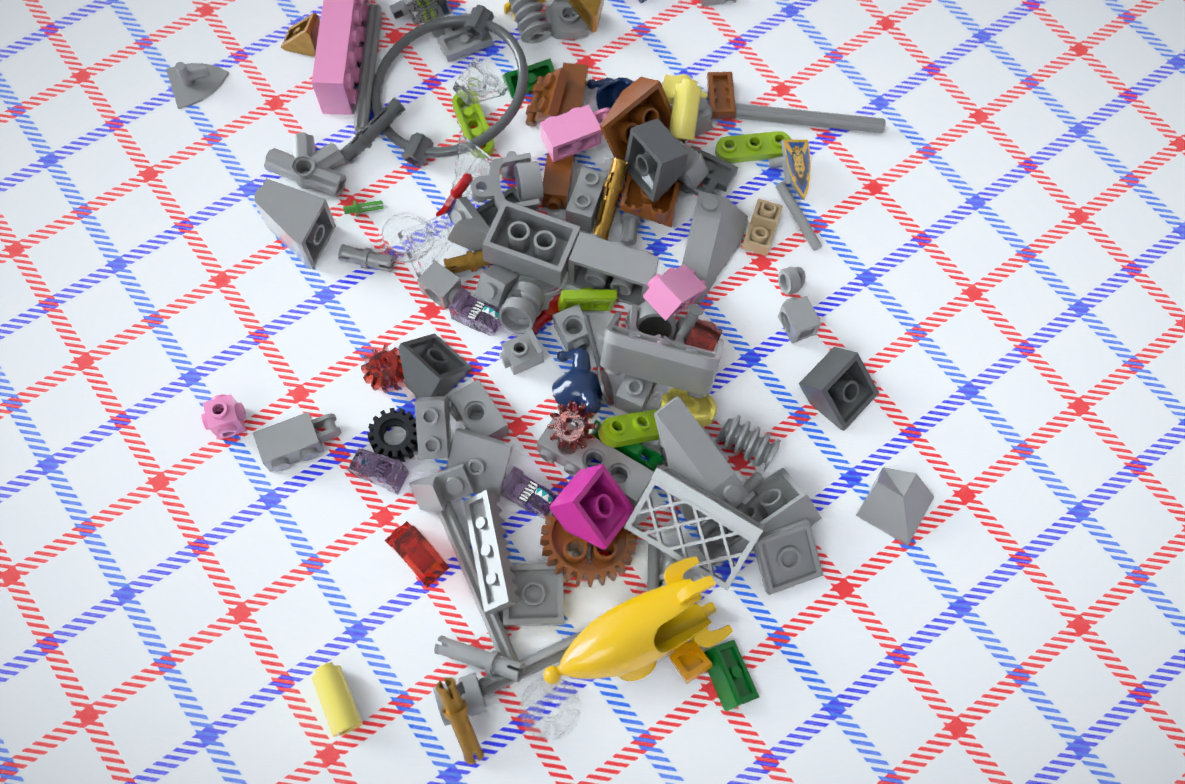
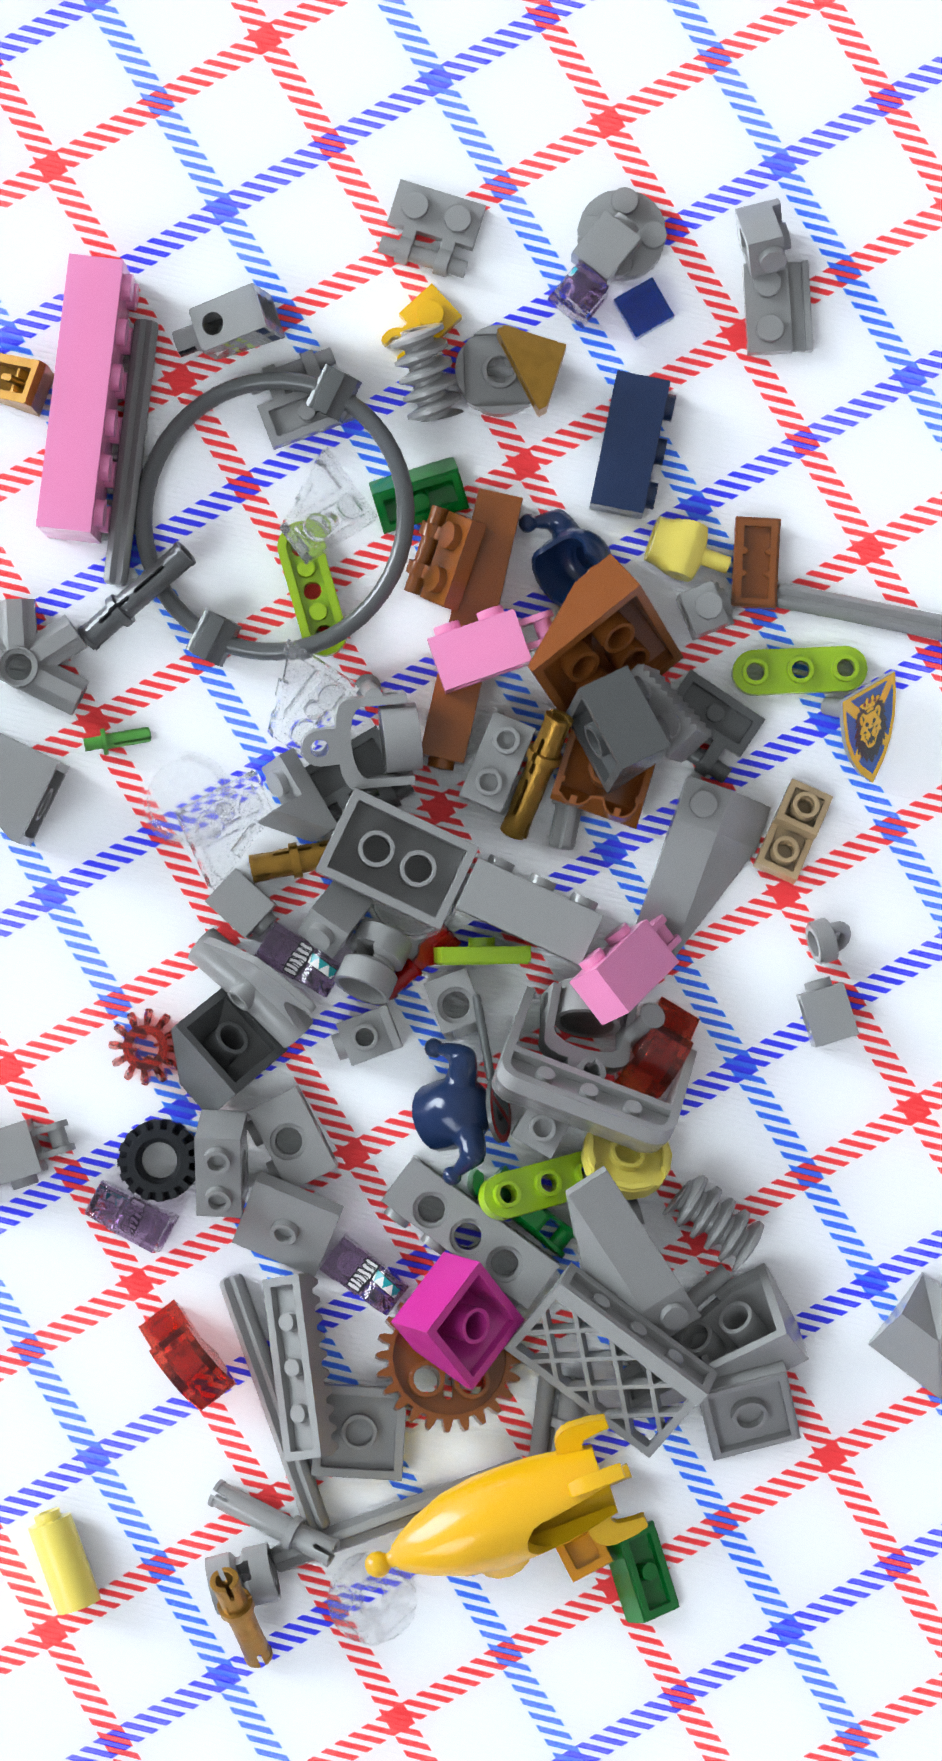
camera: 10 degrees right, 20 degrees up
light grey pin [338,244,395,273] -> none
light grey slope [409,463,475,511] -> none
red piece [435,173,473,217] -> none
clear red gear [547,401,598,451] -> none
light yellow brick [669,79,702,141] -> none
light grey bar [775,182,822,251] -> none
dark grey slope [798,347,879,431] -> none
none -> light grey pin [188,928,317,1048]
none -> dark blue brick [589,370,676,520]

